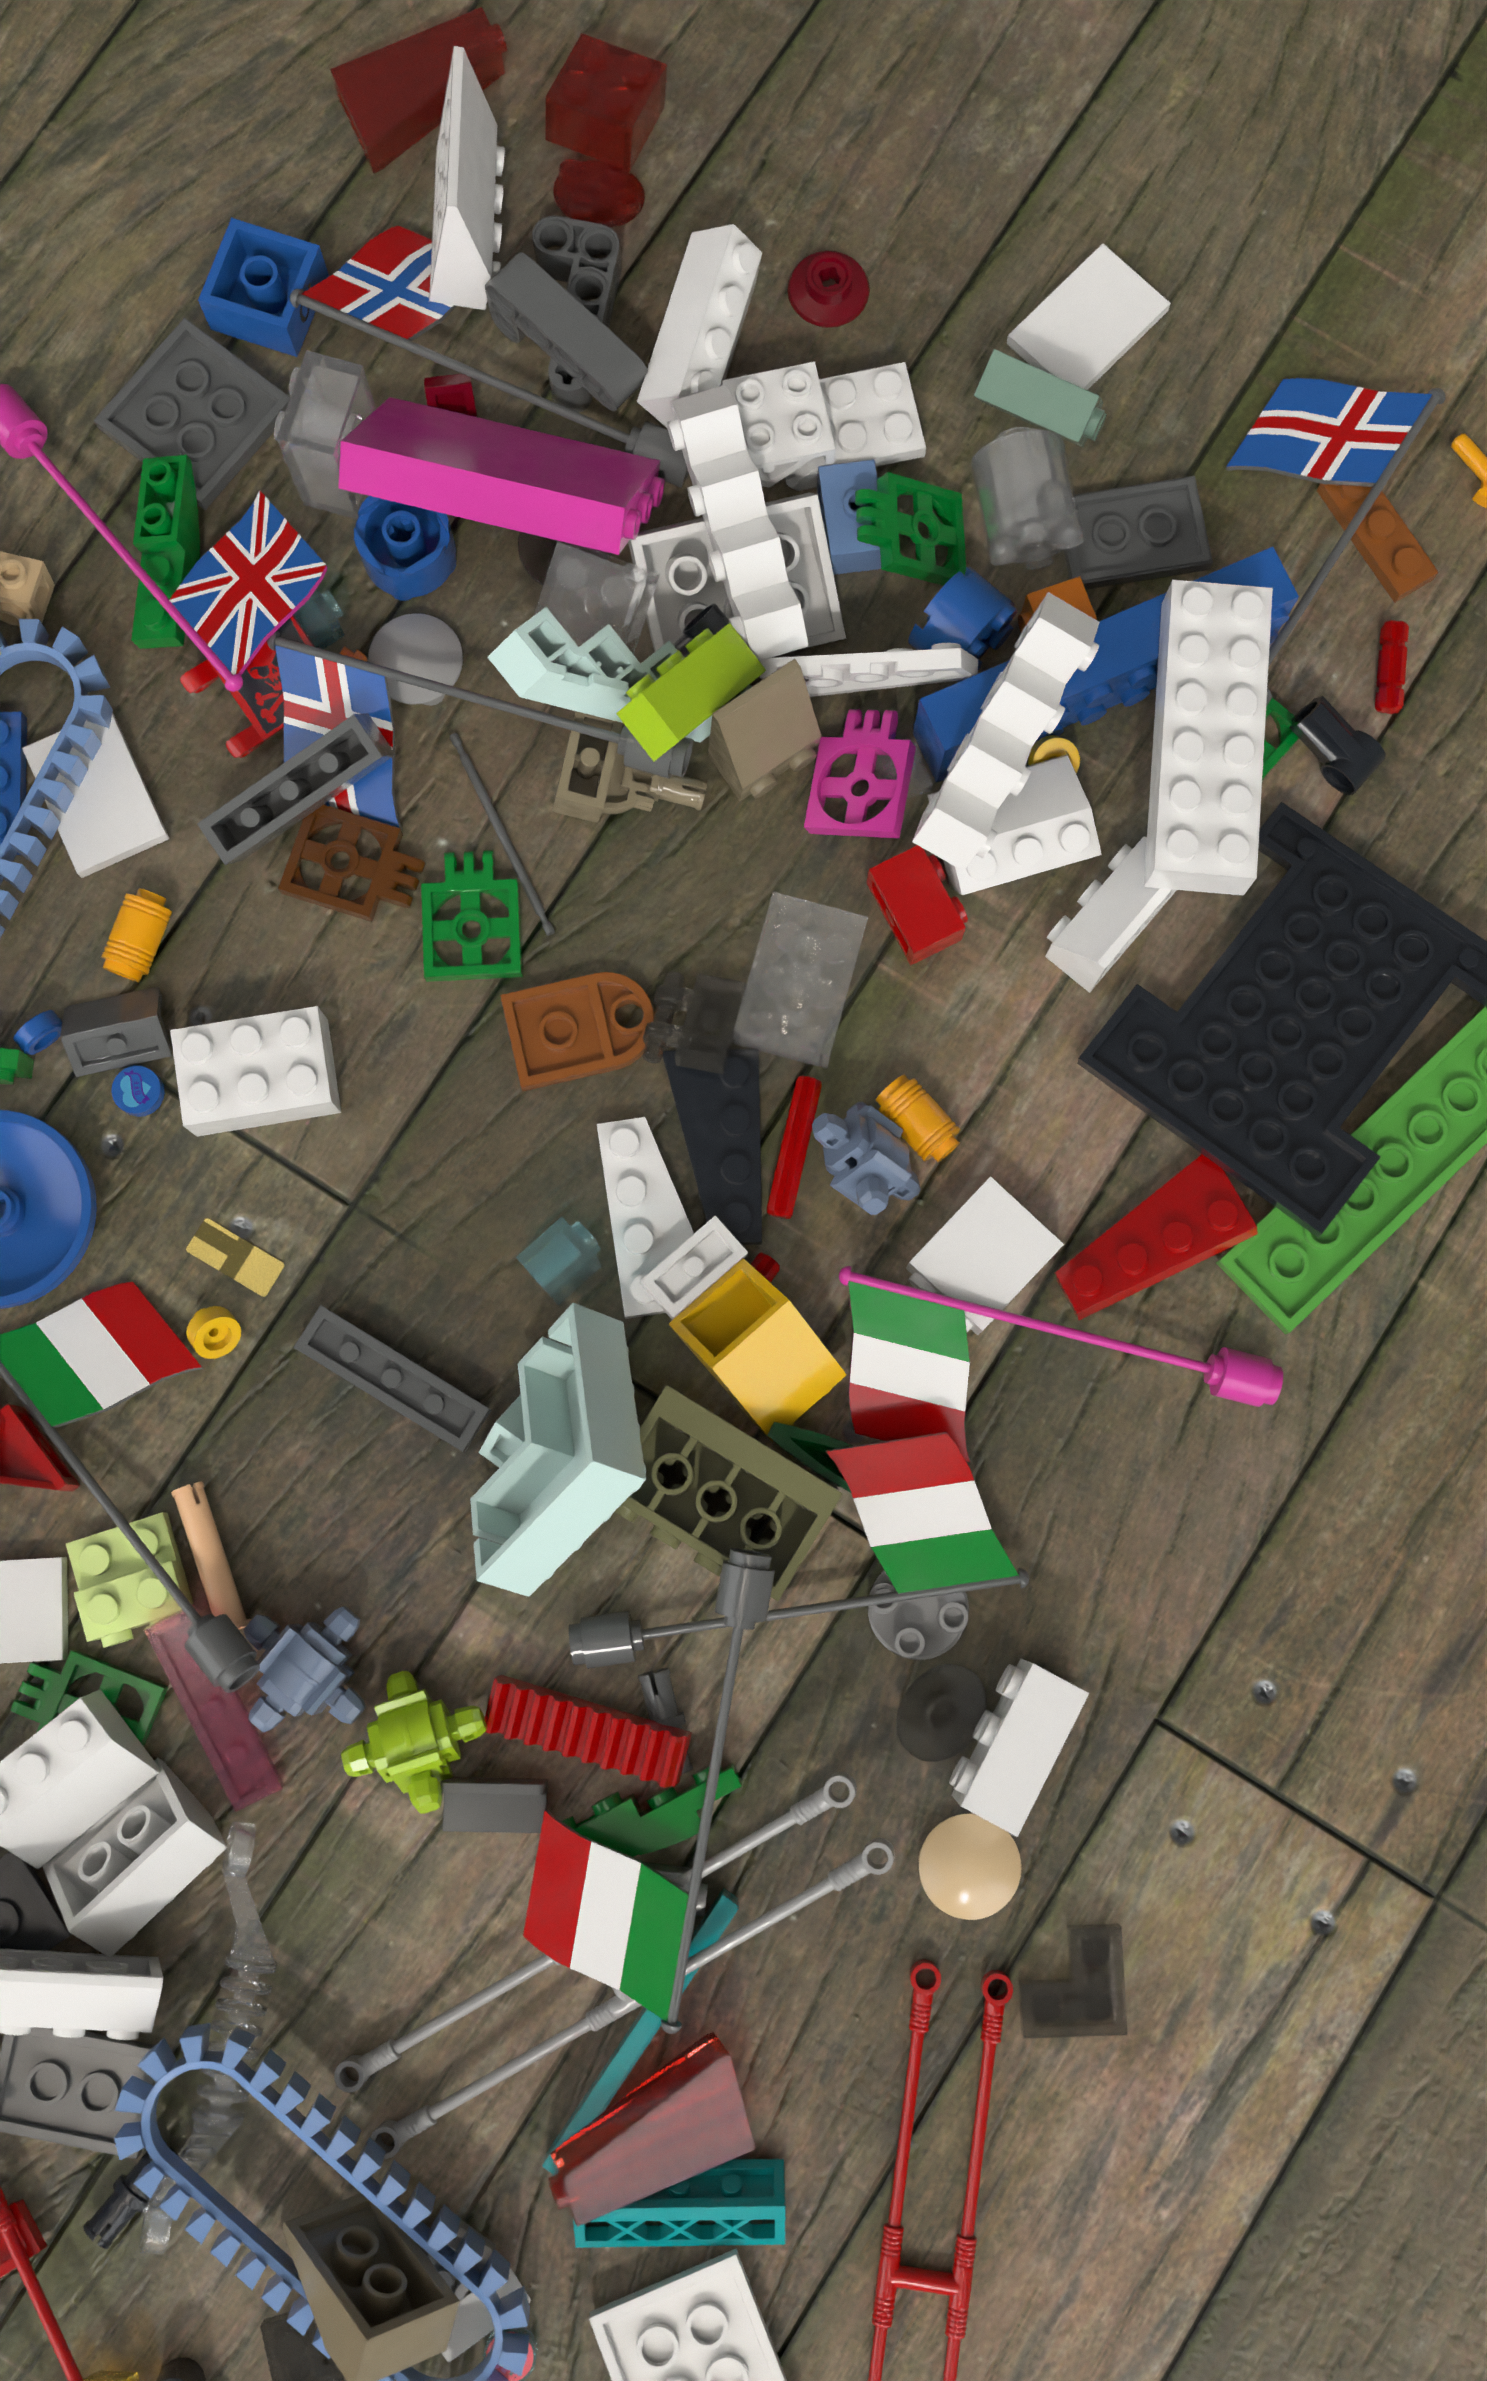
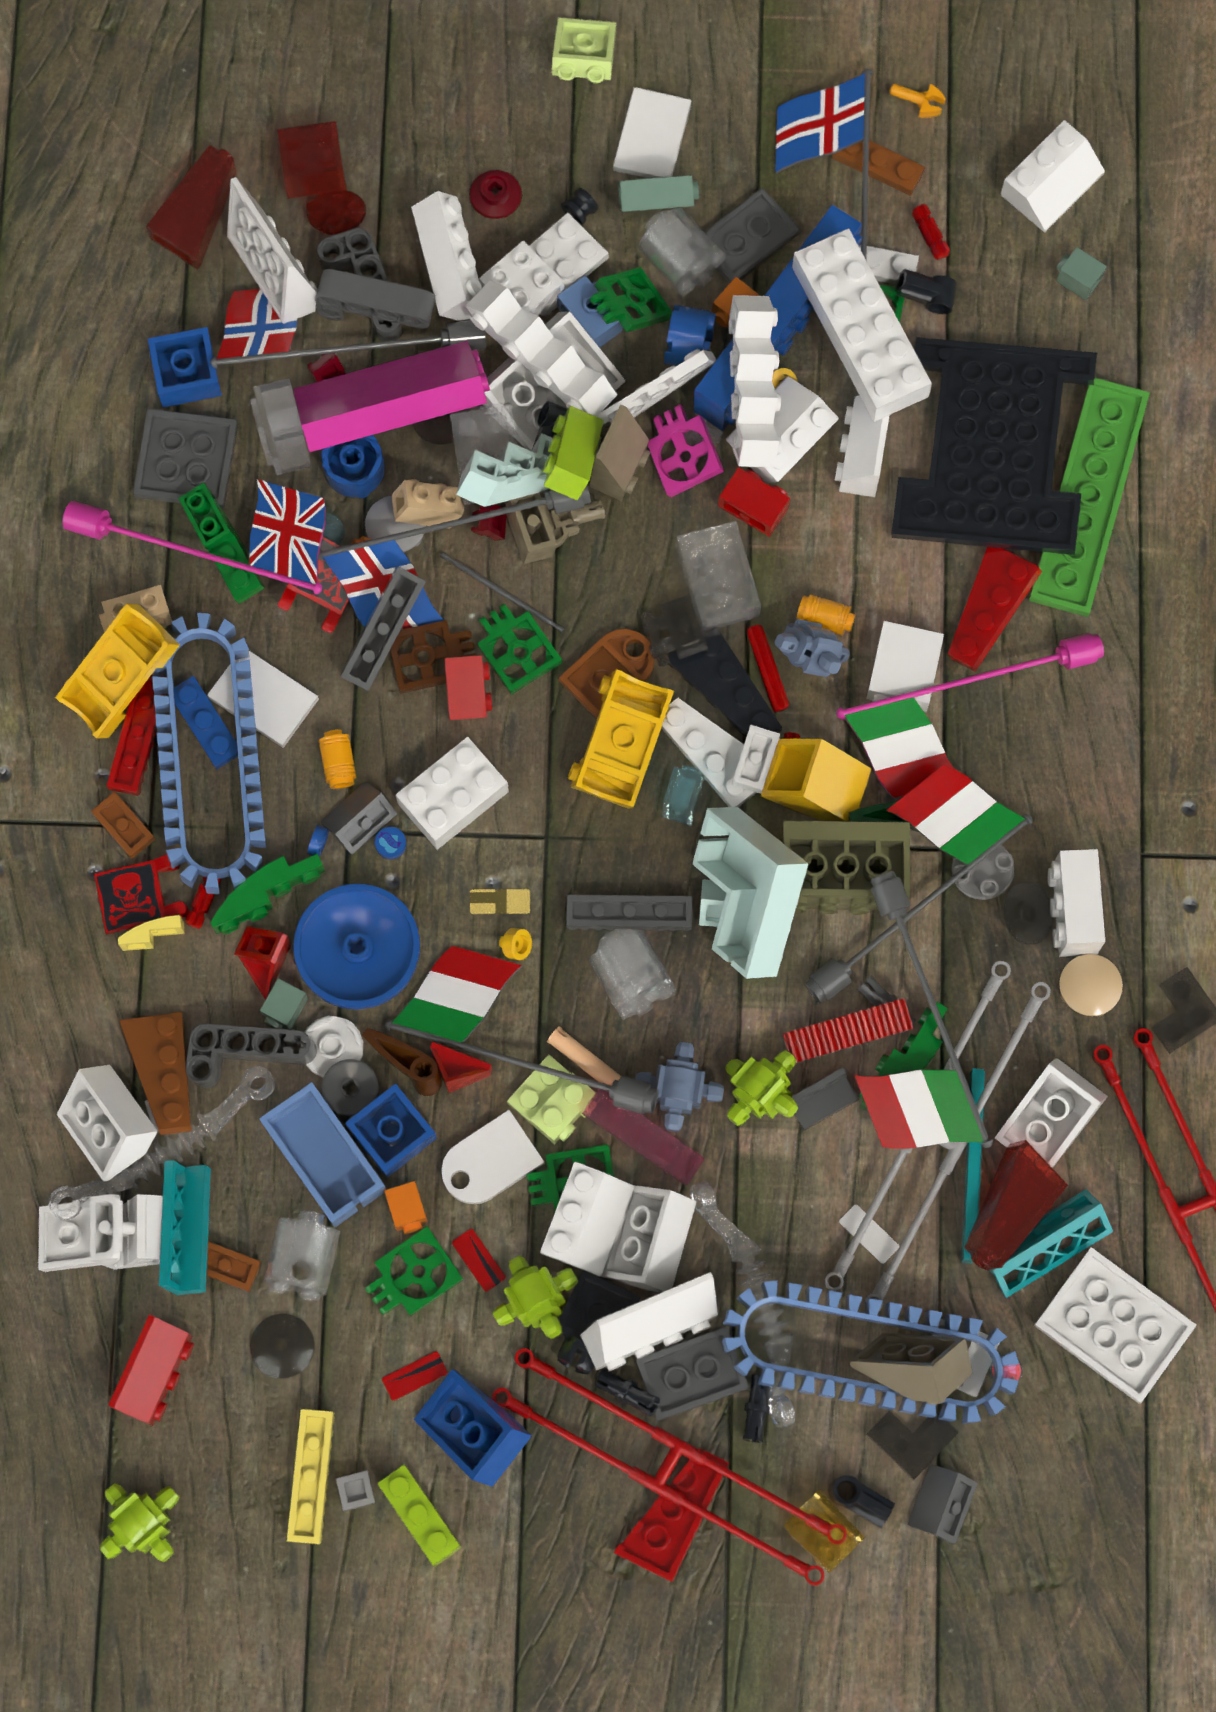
camera: 30 degrees left, 5 degrees down
none -> tan brick [392,479,464,529]
none -> red brick [444,655,492,721]
none -> dark red tile [471,504,507,541]
none -> yellowish green plate [552,18,616,83]
none -> black wheel [561,187,599,226]
none -> yellow piece [568,669,674,809]
none -> clear cylinder [589,929,677,1020]
none -> white sticker [839,1204,899,1264]
none -> white plate [860,245,919,285]
none -> white slope [995,1058,1108,1177]

